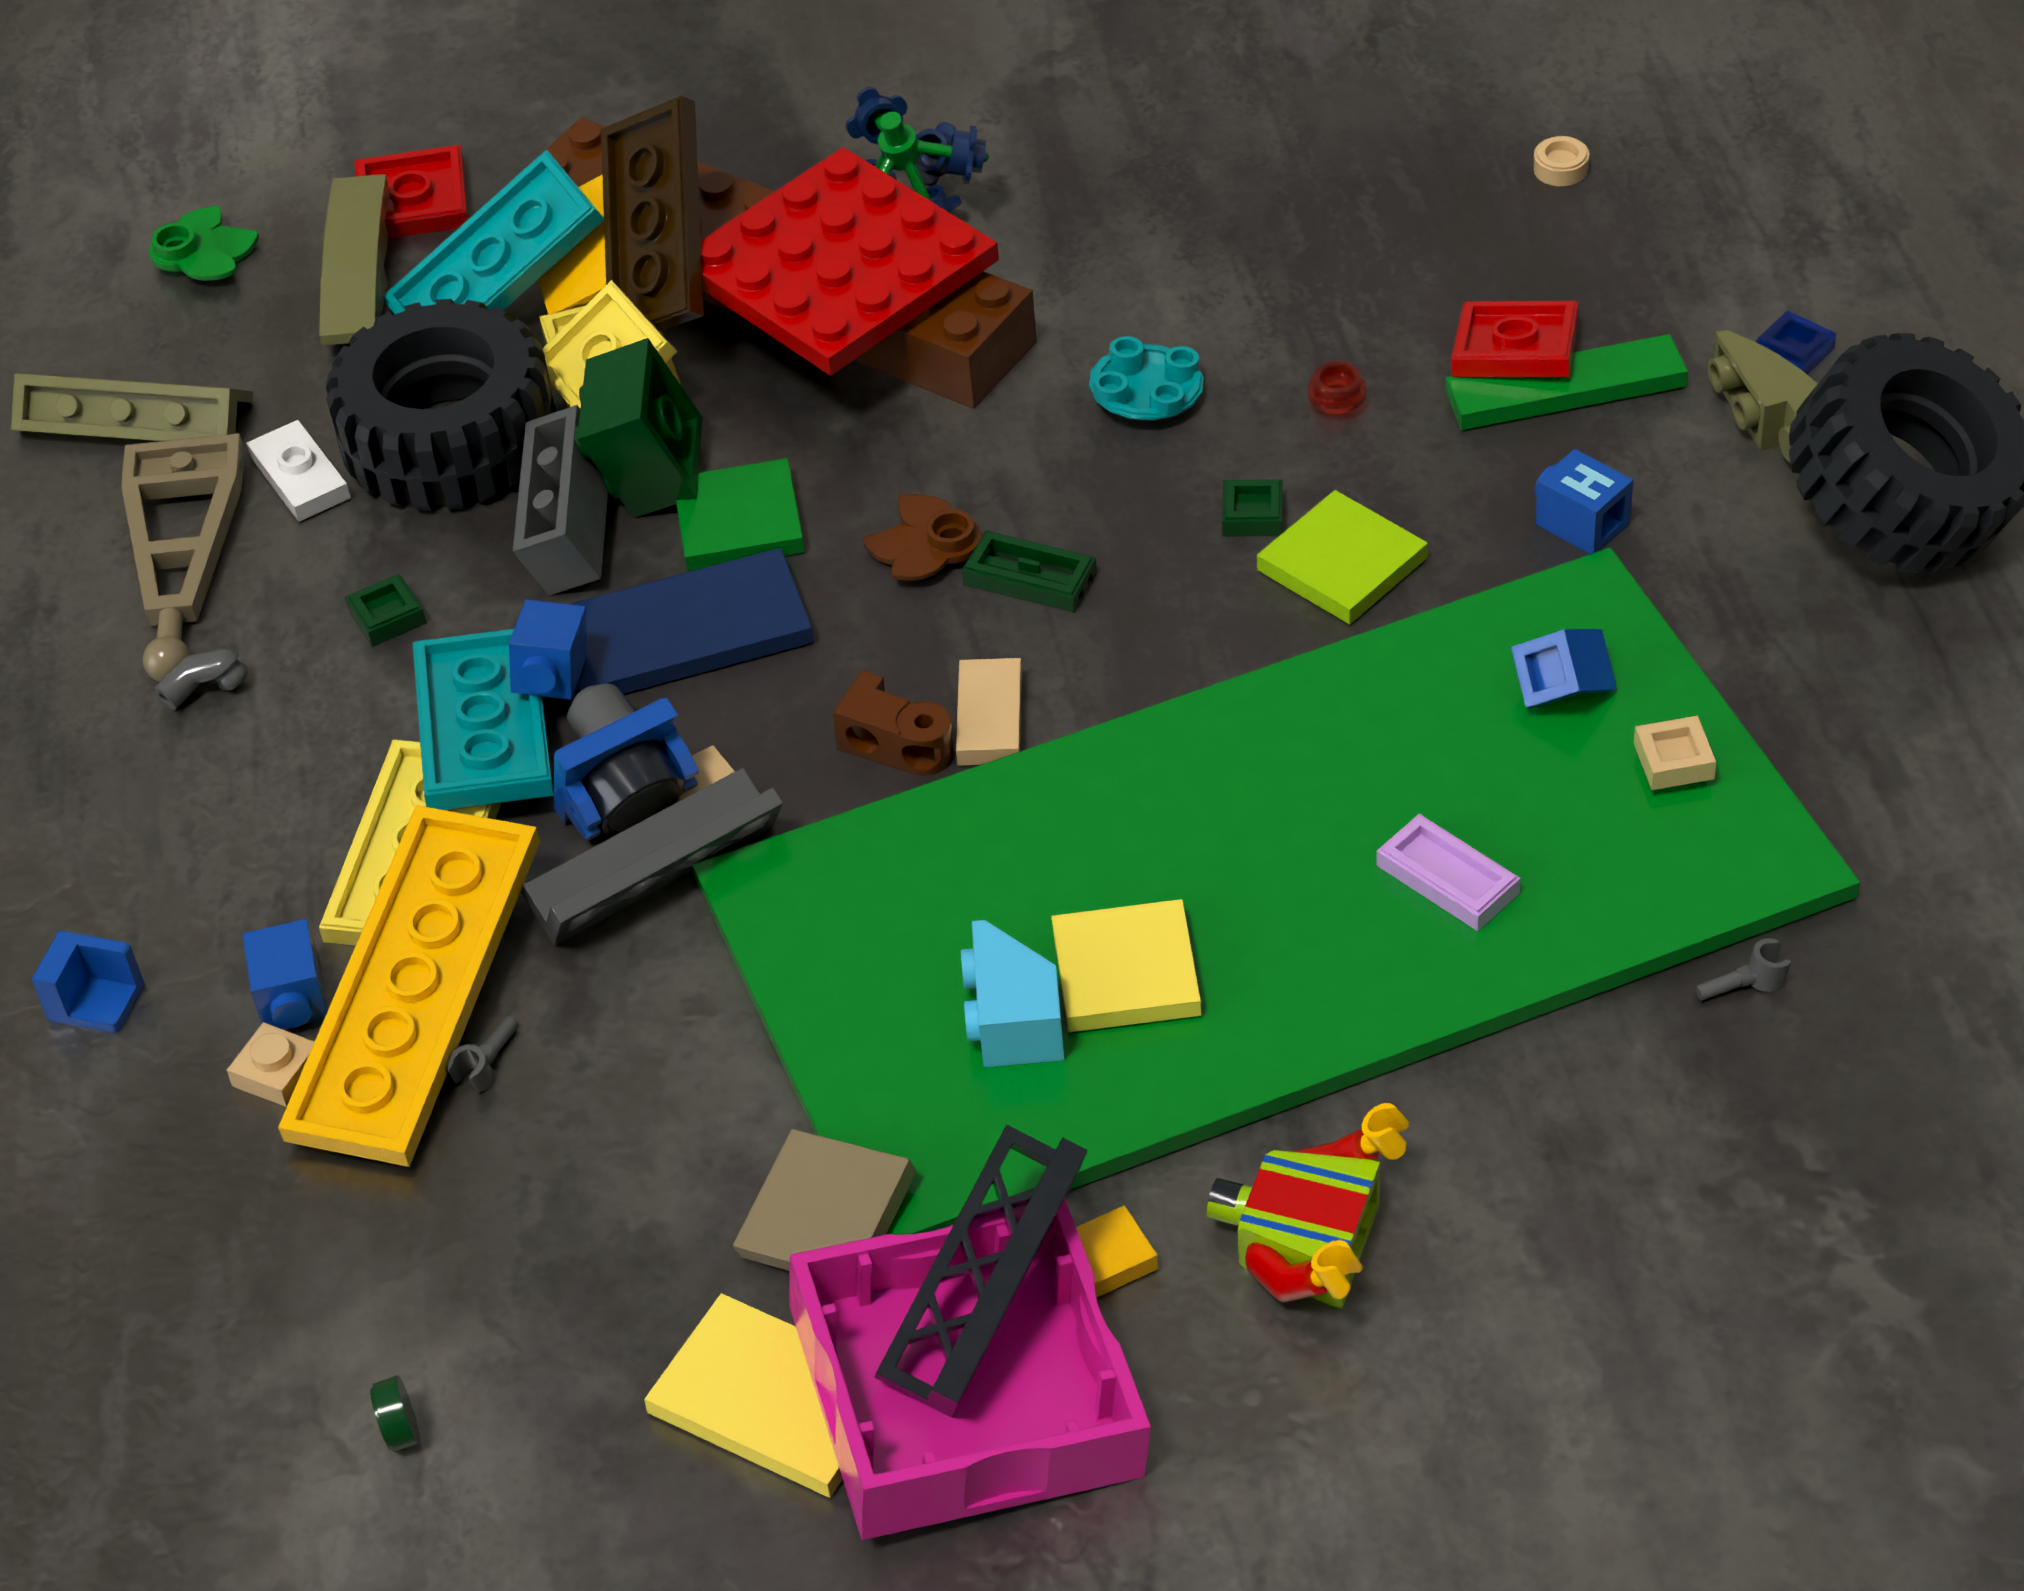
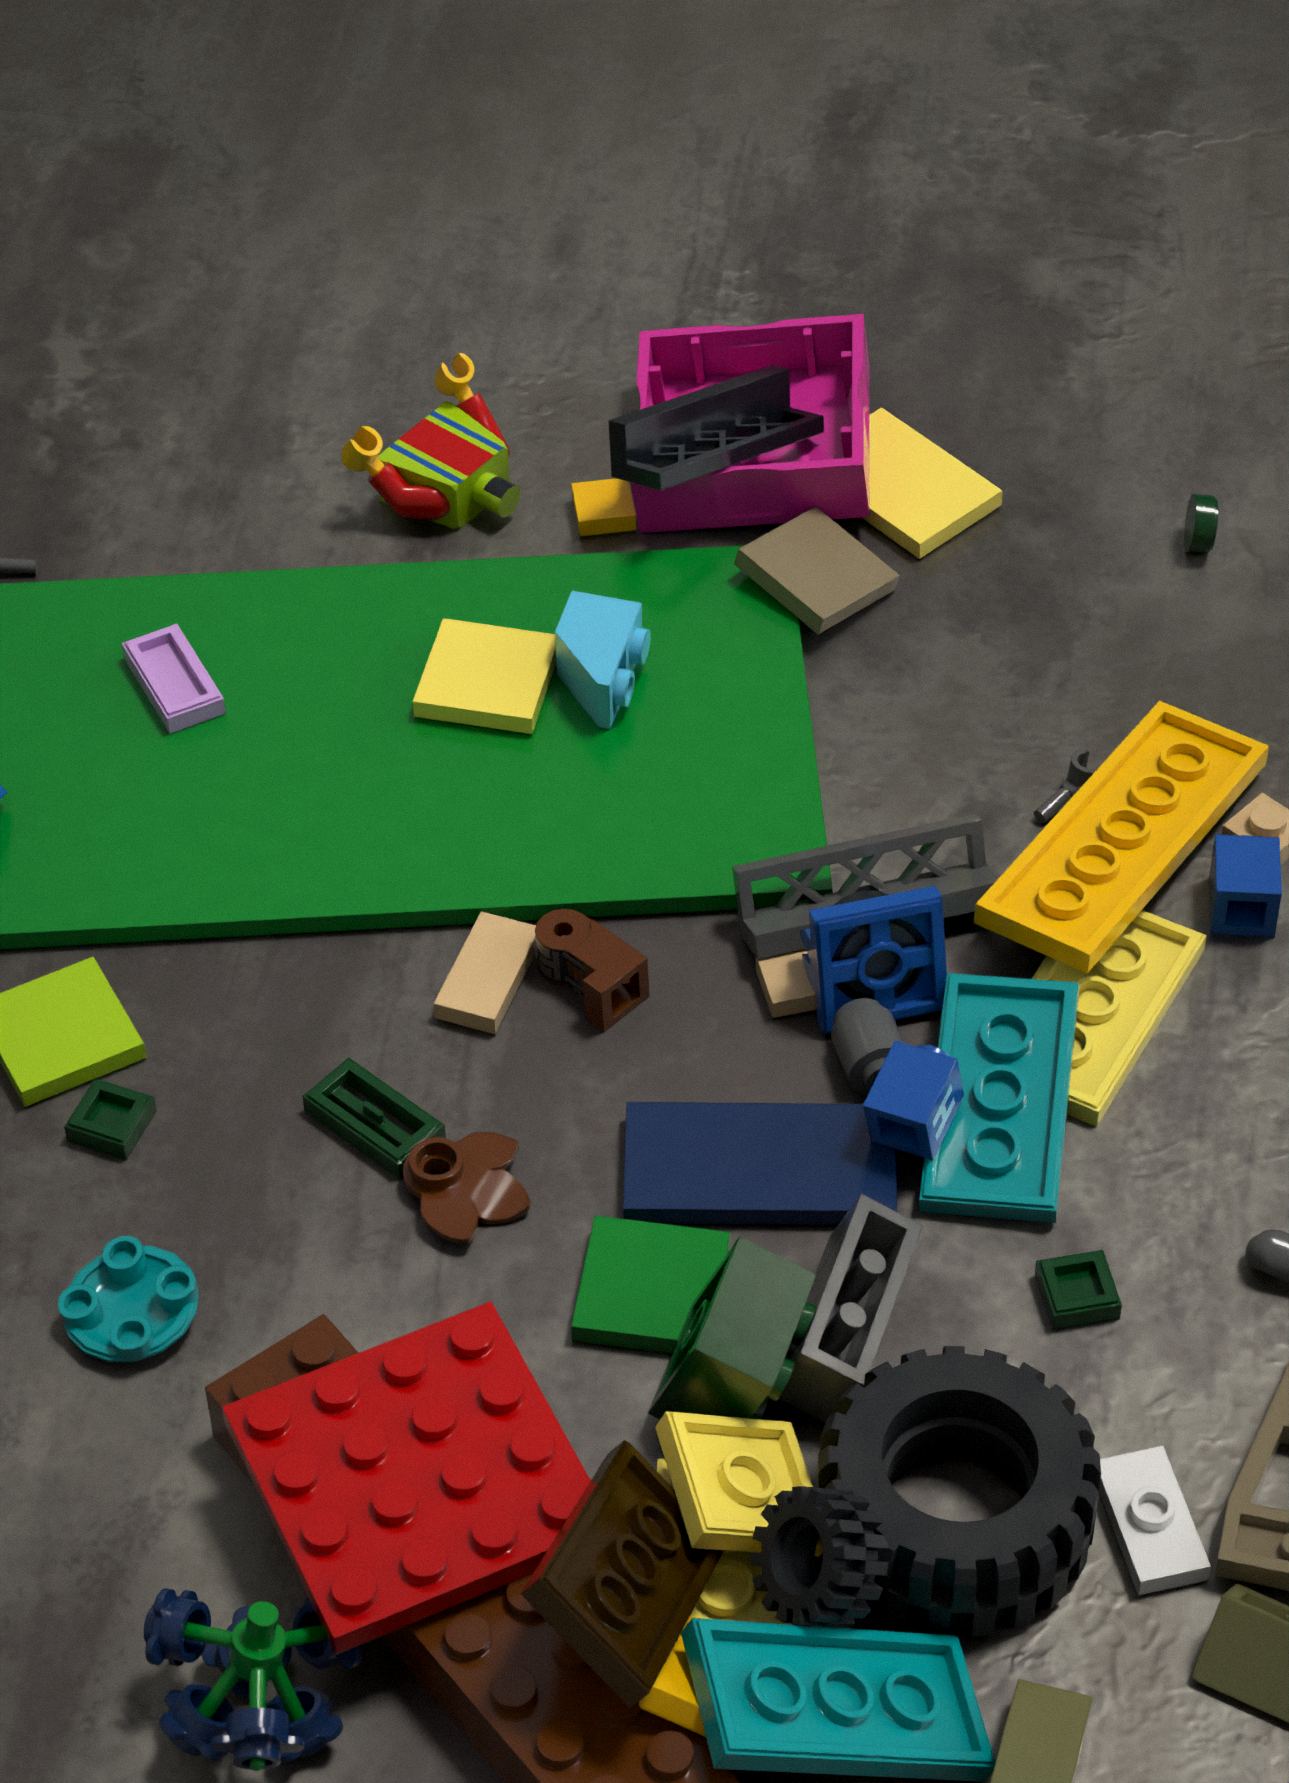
camera: 165 degrees left, 0 degrees up
none -> black tyre [750,1486,888,1628]

